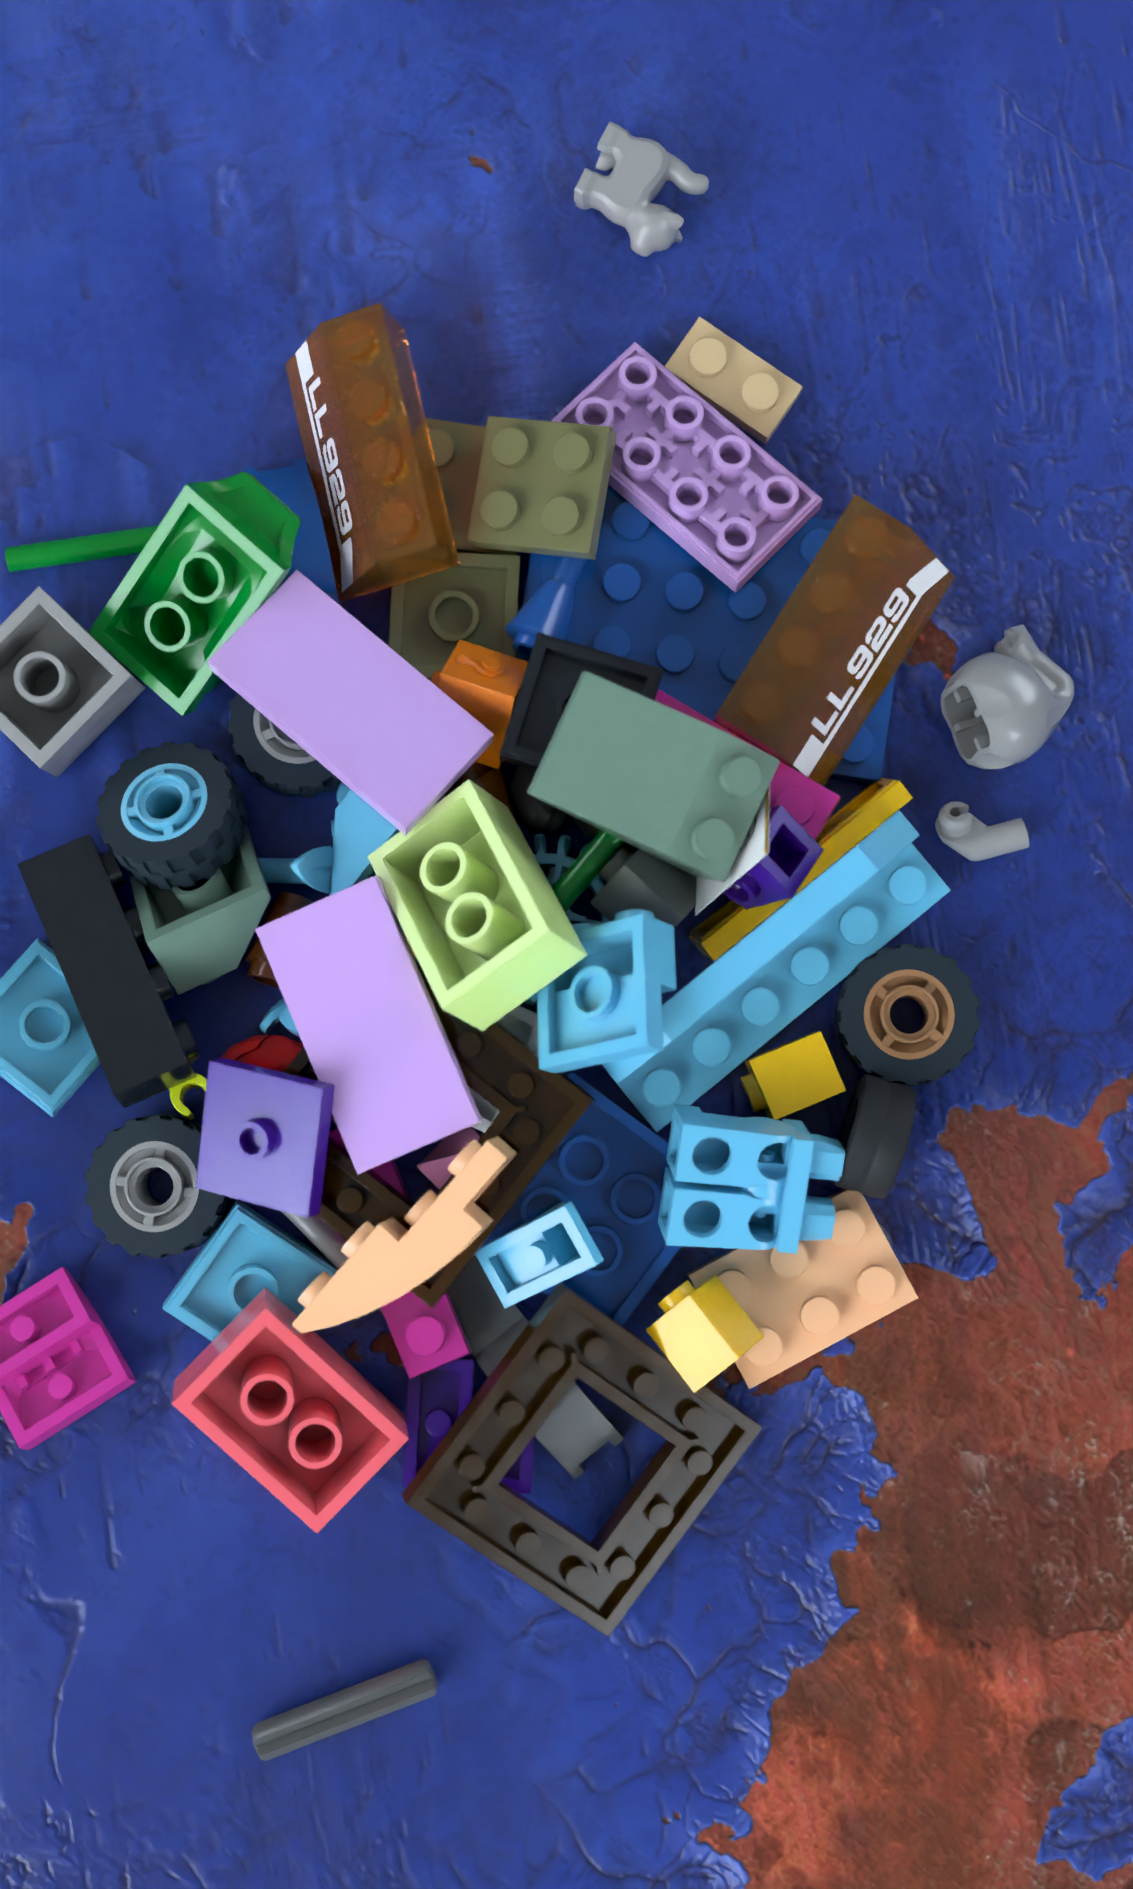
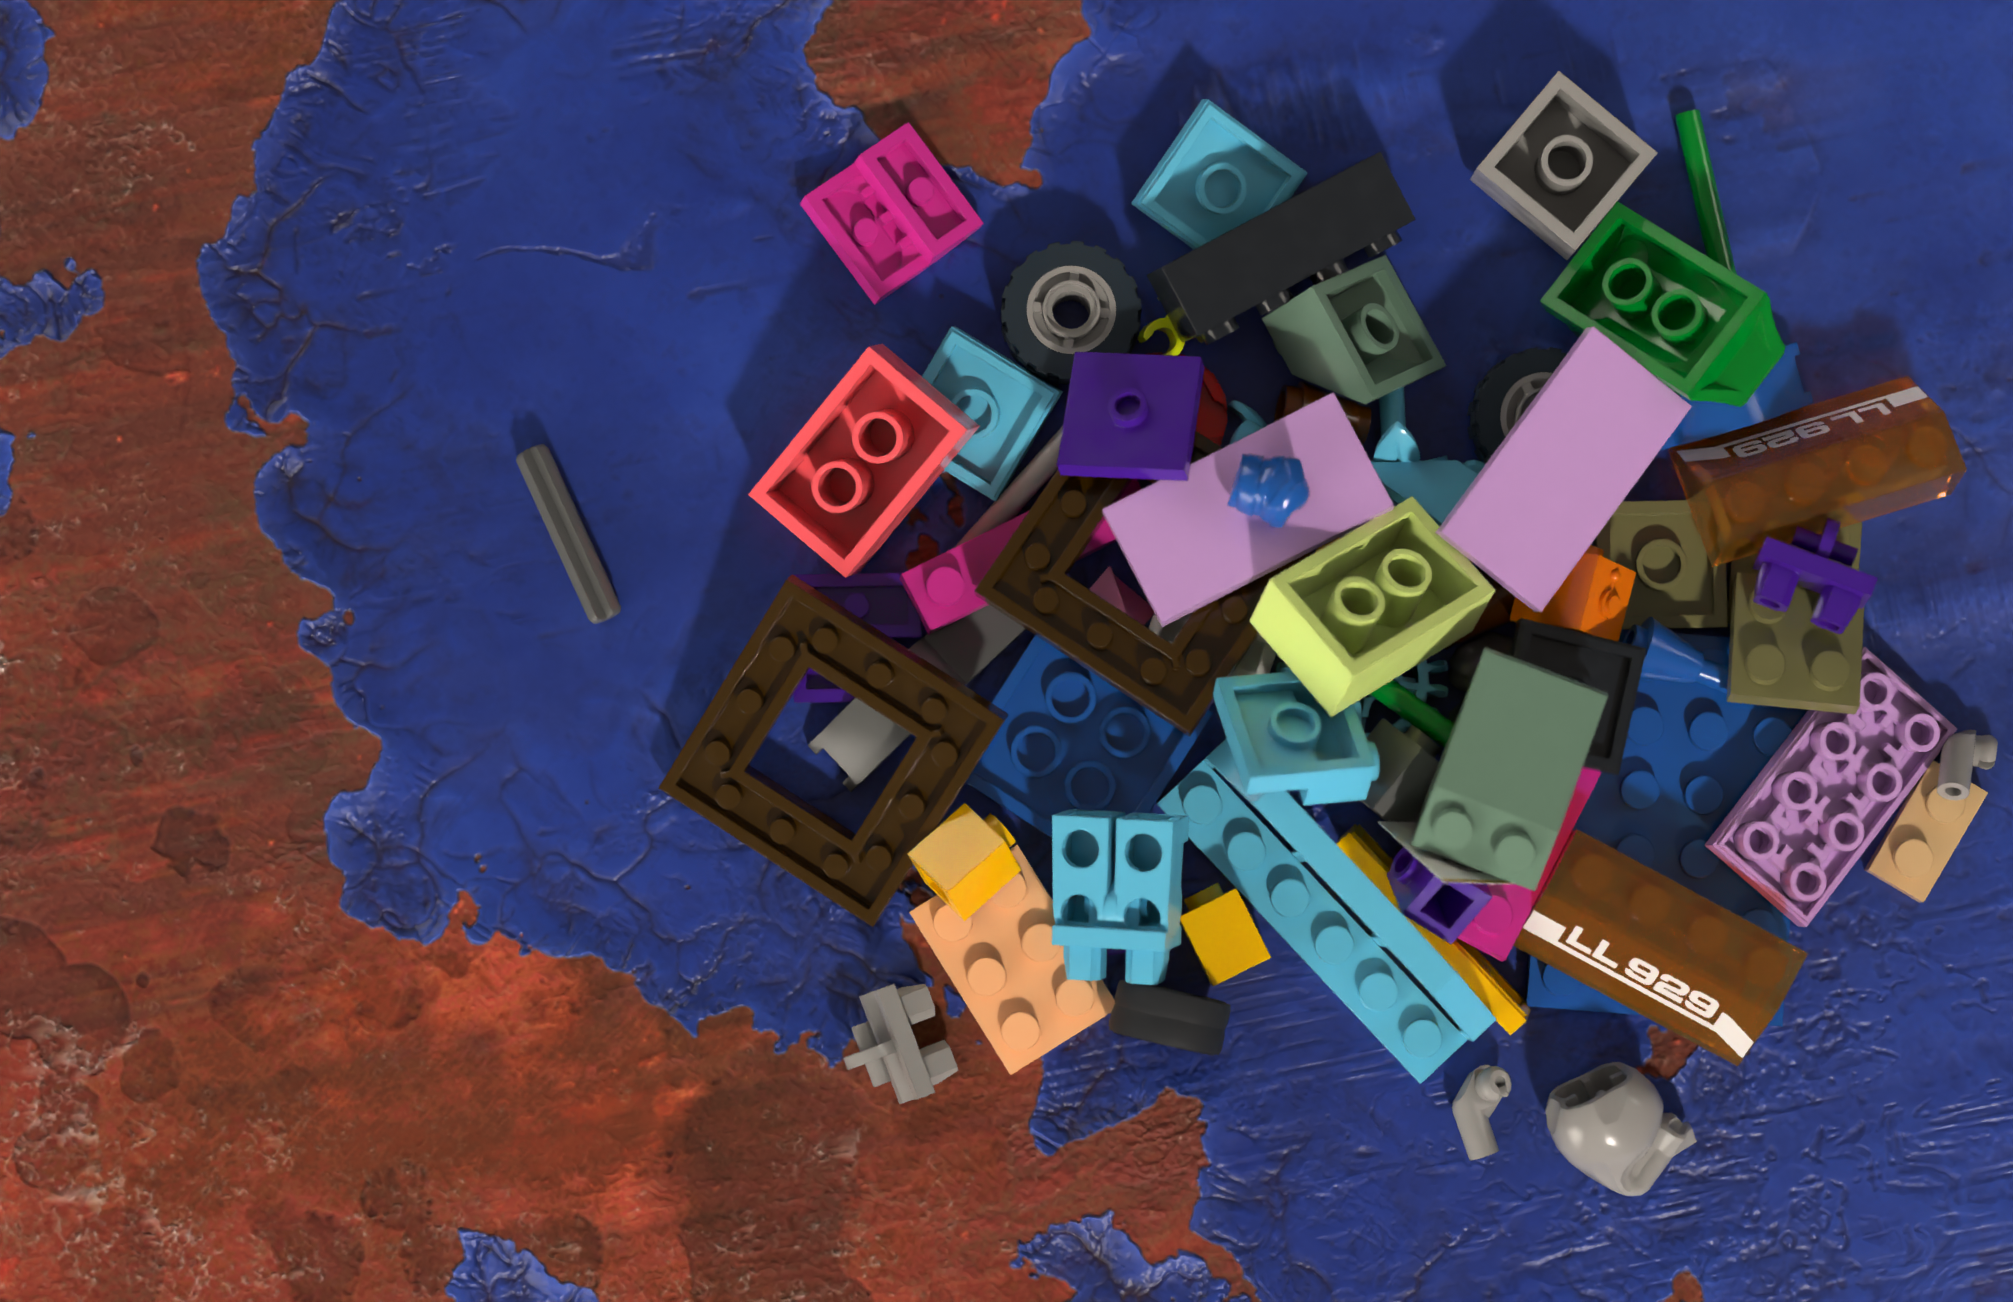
camera: 90 degrees right, 0 degrees up
black wheel [96,741,248,889] -> none
light nougat slope [292,1136,517,1333] -> none
medium azure slope [476,1201,604,1308] -> none
black wheel [835,944,981,1086] -> none
none -> light grey hips [843,984,958,1104]
none -> blue arm [1227,453,1310,528]
none -> dark purple hips [1752,518,1878,634]
none -> light grey arm [1937,730,1998,800]

